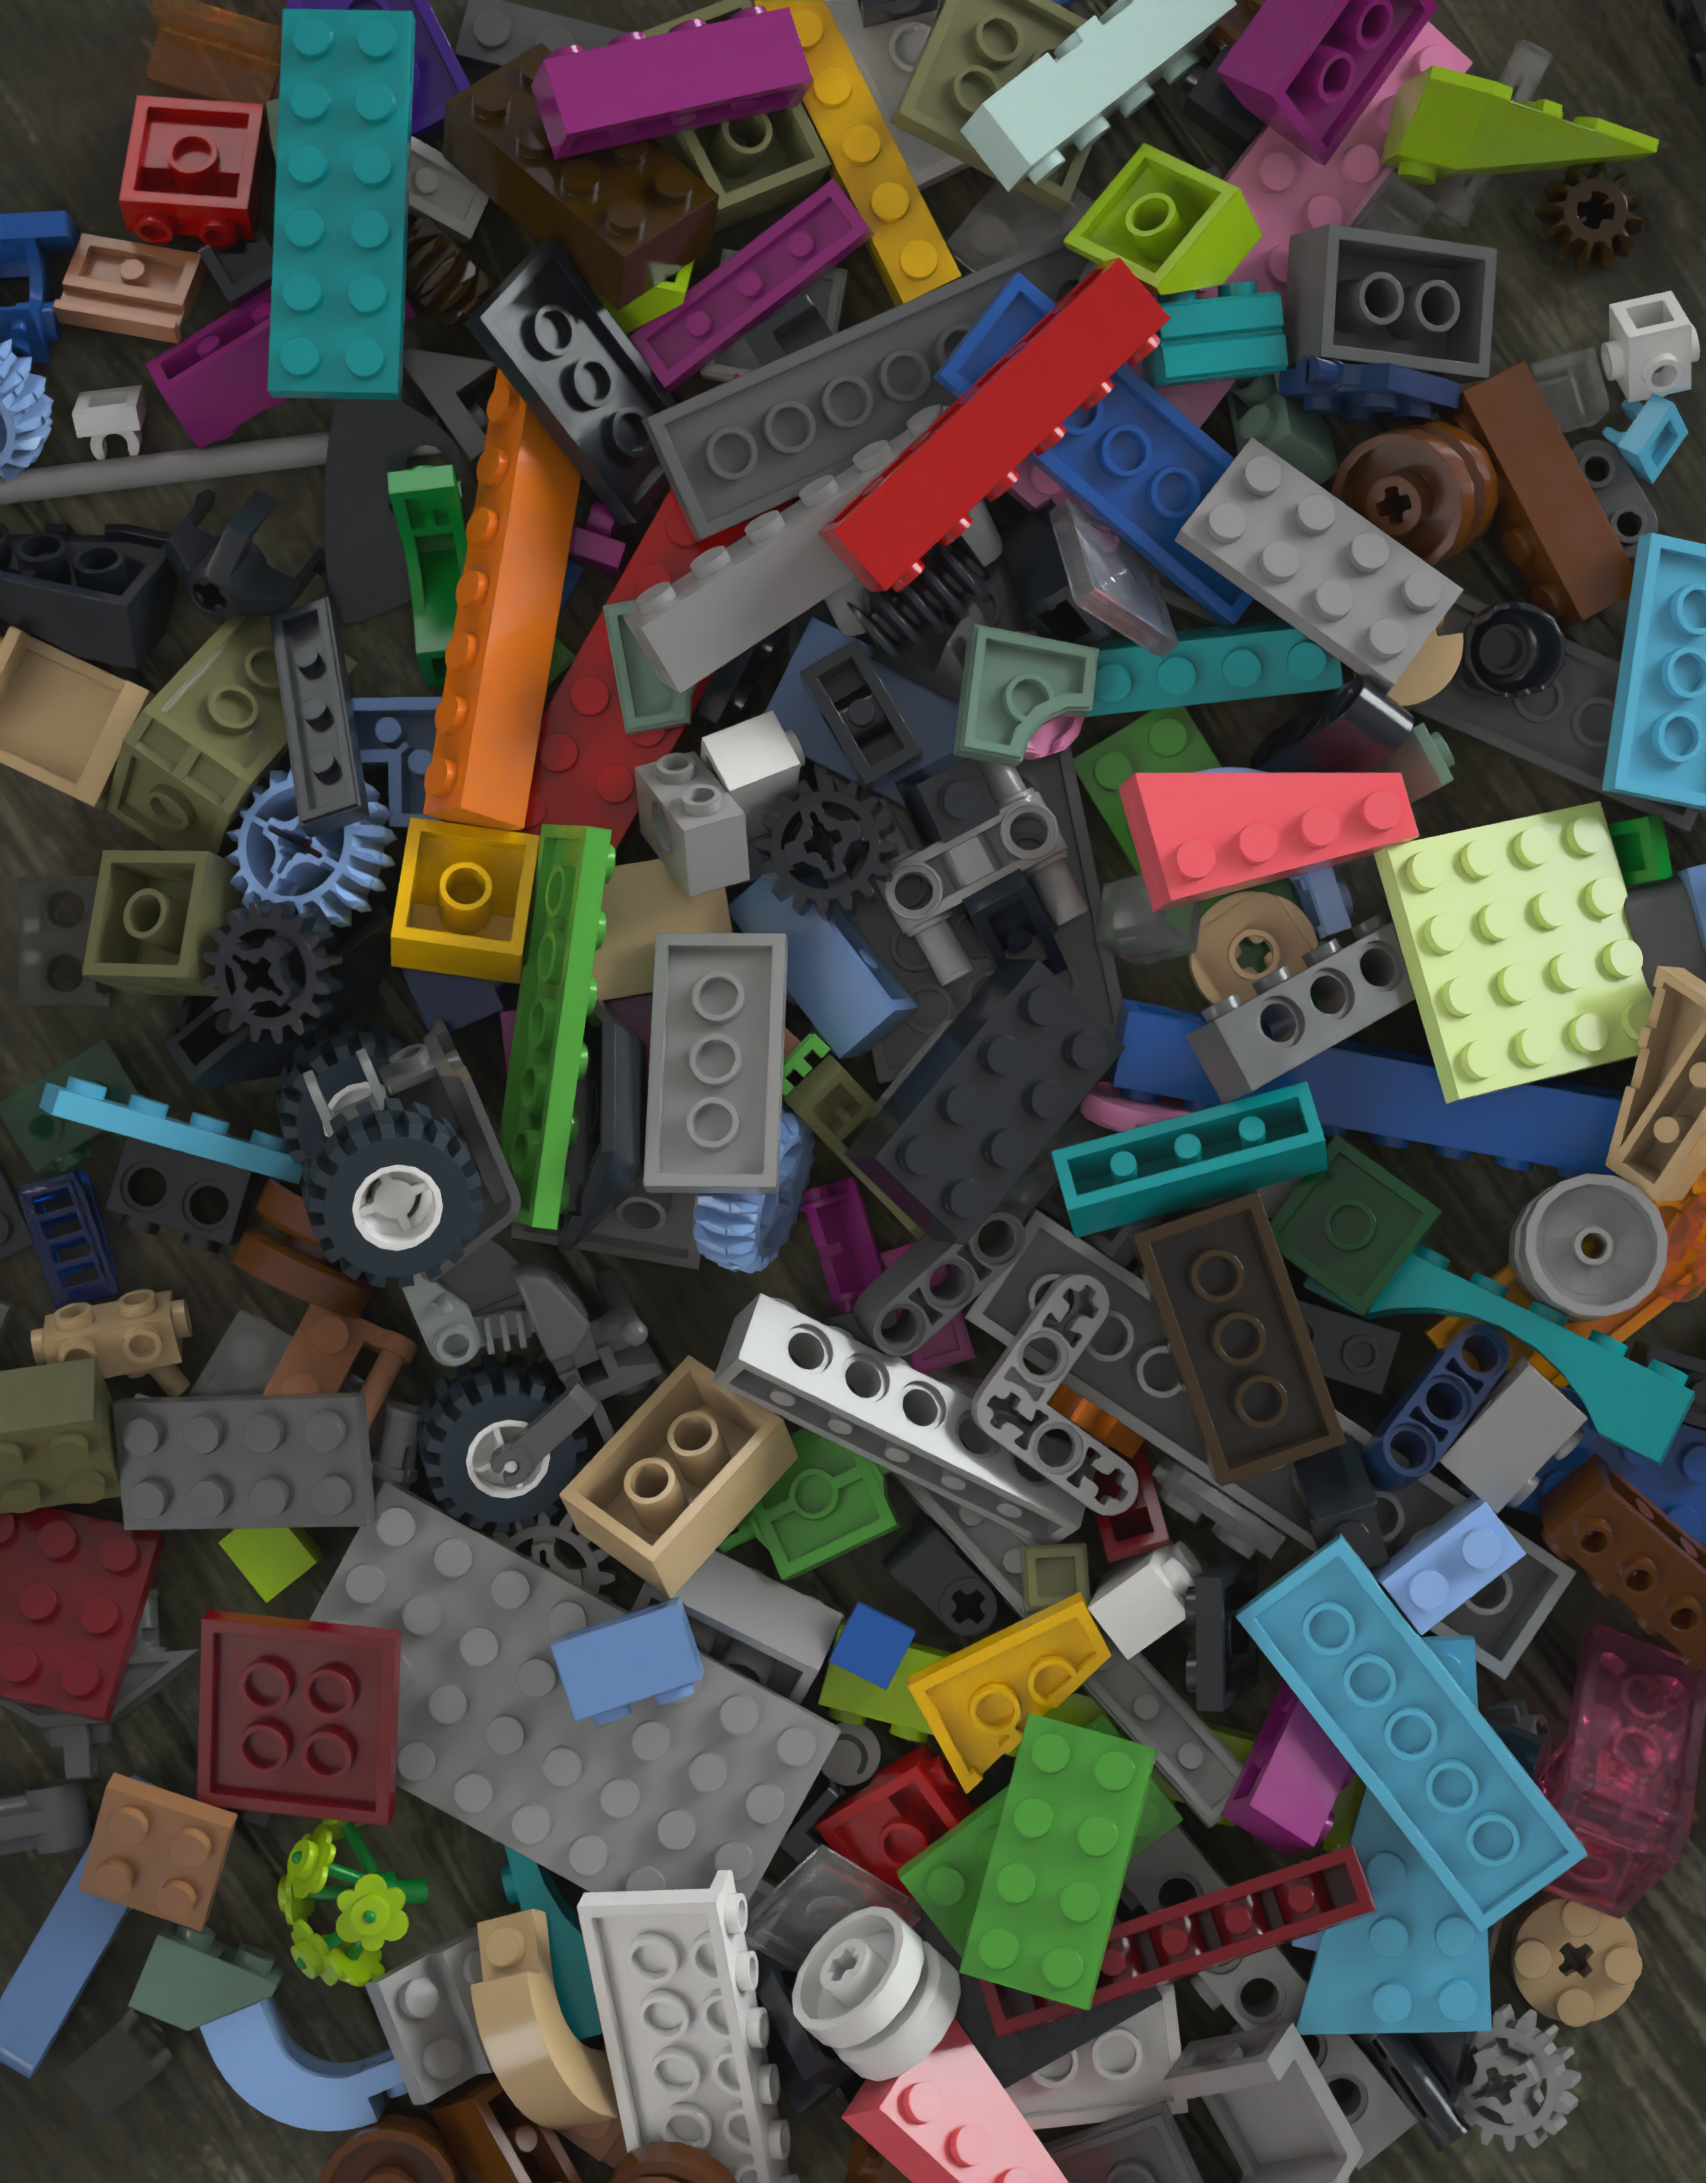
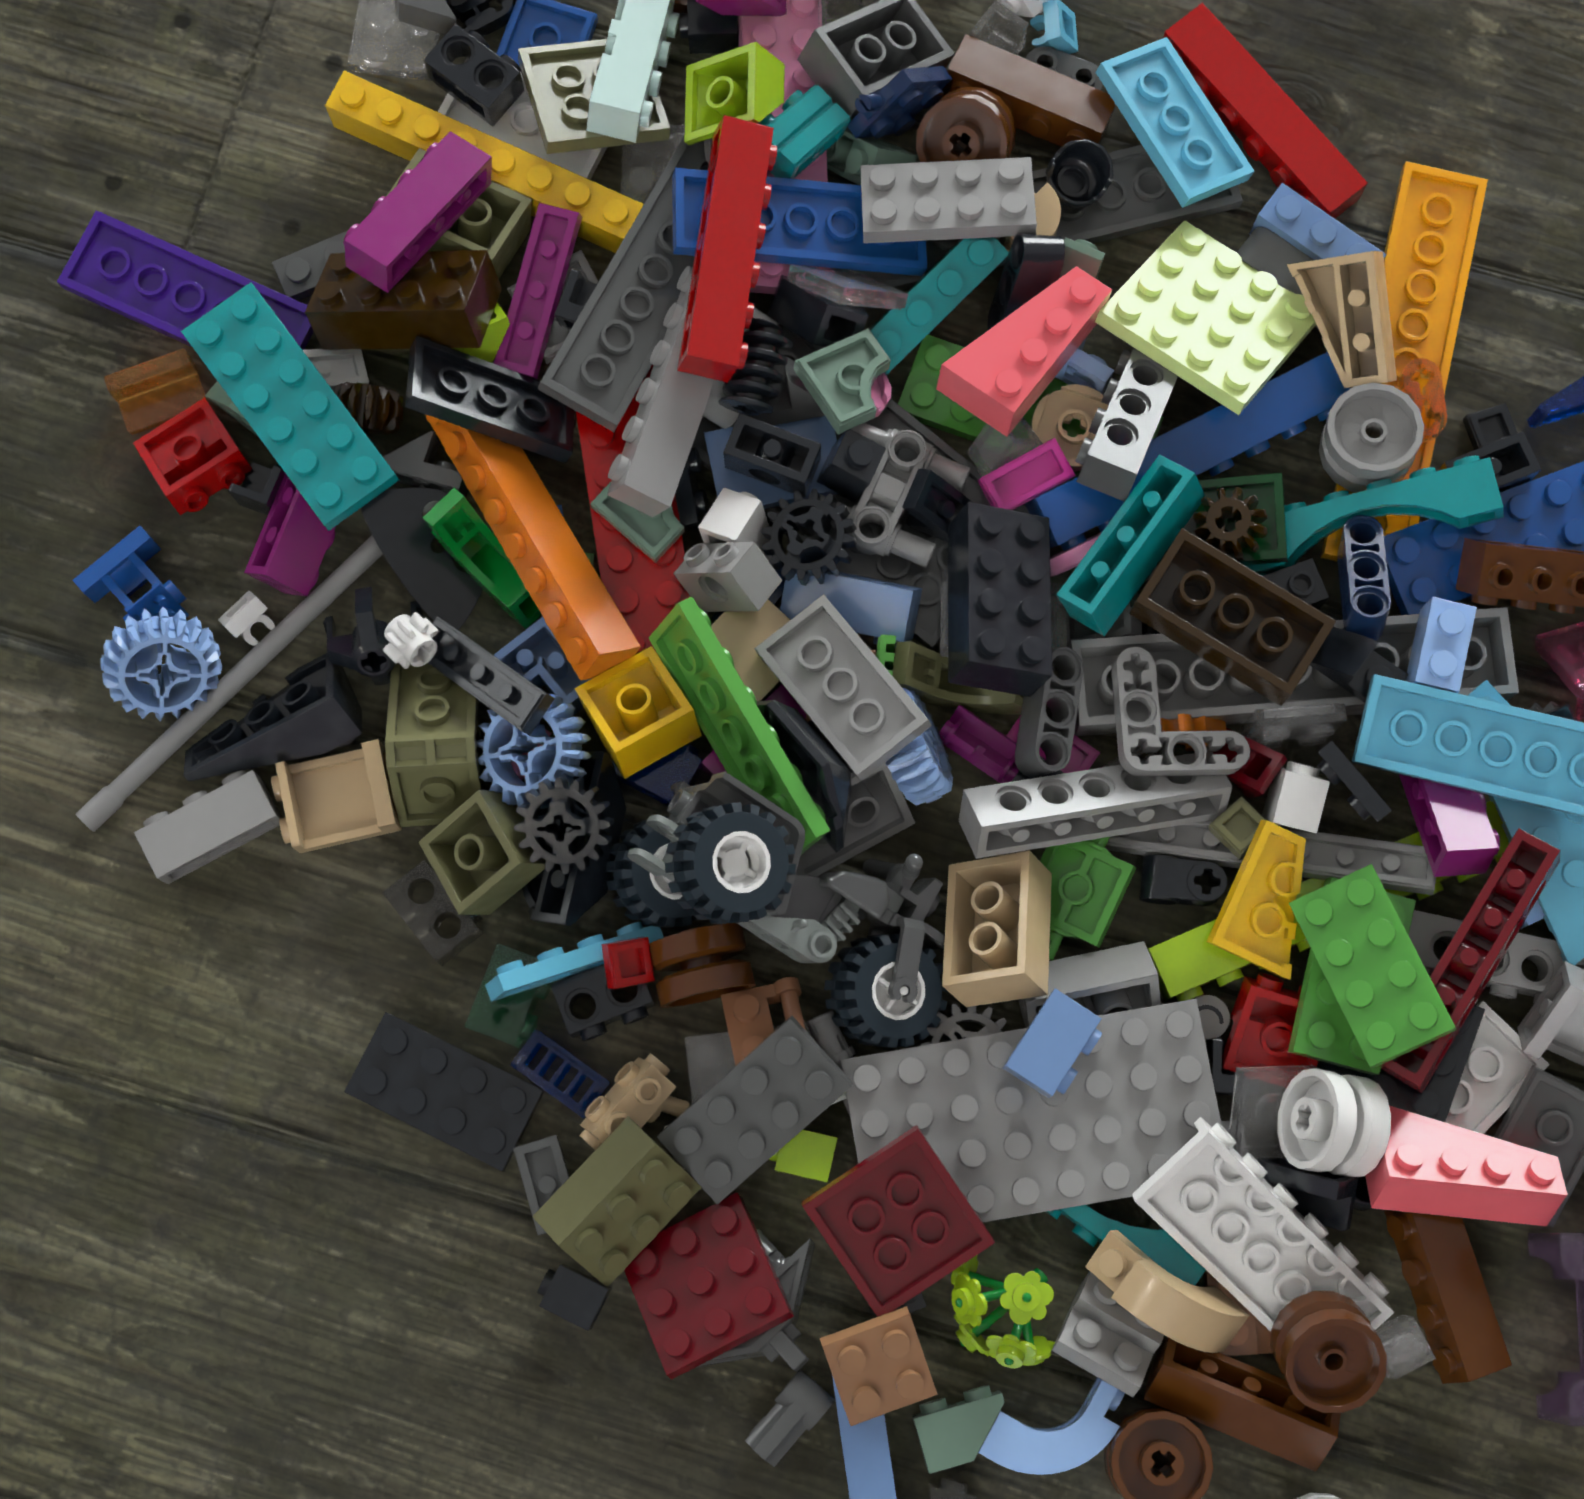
camera: 35 degrees left, 10 degrees down
nougat plate [52,233,207,344] -> none
magenta tile [568,501,630,577] -> none
blue tile [829,1600,916,1690] -> none
light grey brick [1439,1356,1588,1514] -> none
green plate [1607,815,1673,887] -> none
none -> white gear [383,612,439,669]
none -> red tile [601,936,655,989]
none -> dark pink tile [977,438,1076,510]
none -> dark brown gear [1193,487,1268,562]

